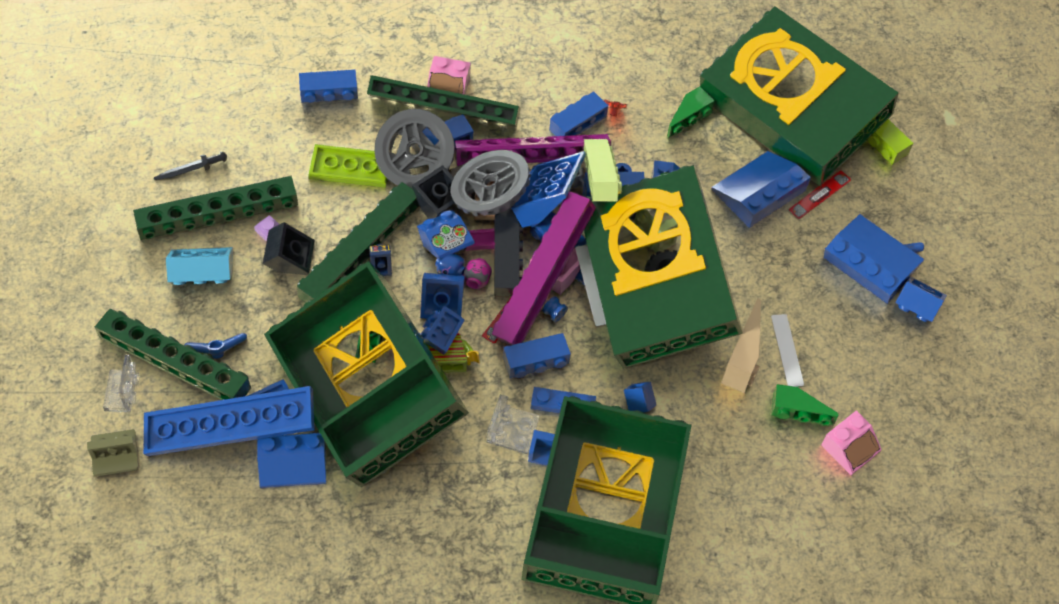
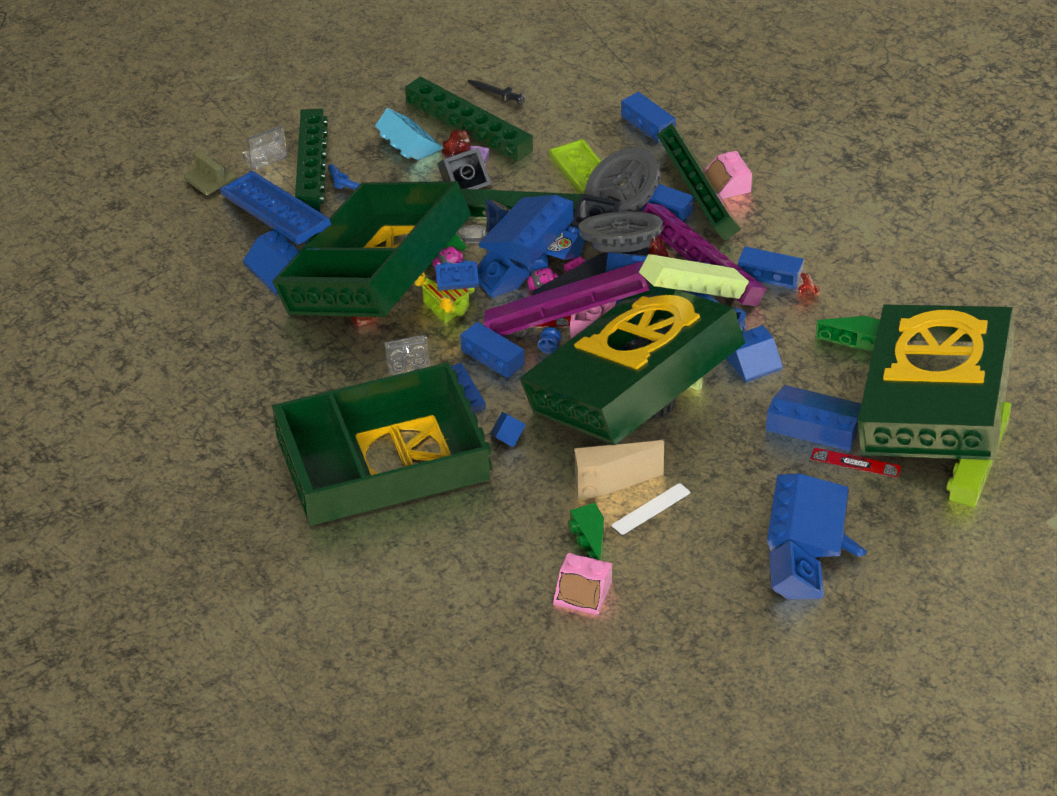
camera: 65 degrees right, 15 degrees down
none -> clear red hair [441,130,471,158]
none -> blue slope [478,195,574,267]

